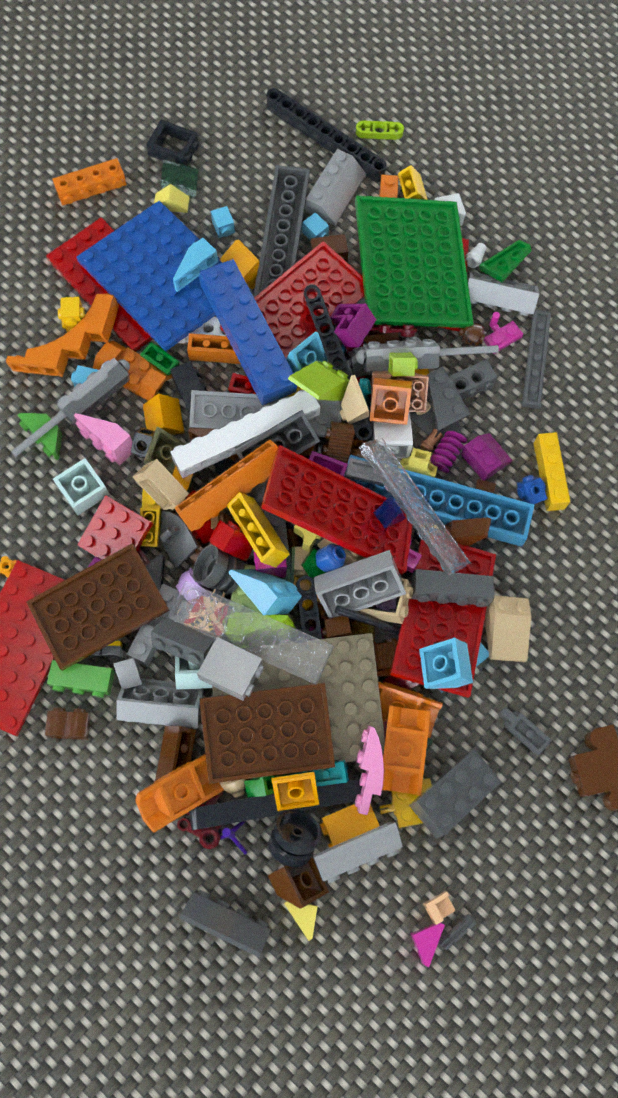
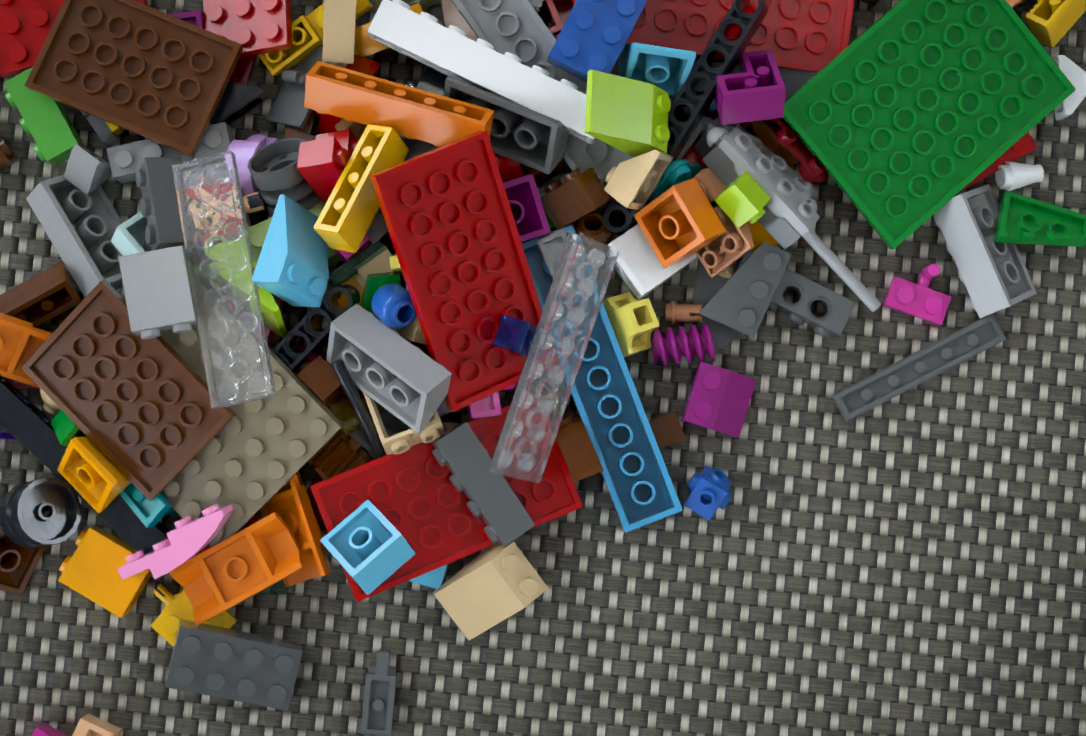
camera: 55 degrees right, 15 degrees up
light grey slope [312,822,403,883] -> none
reddish brown head [459,322,486,347] -> none
yellow brick [533,432,570,511] -> none

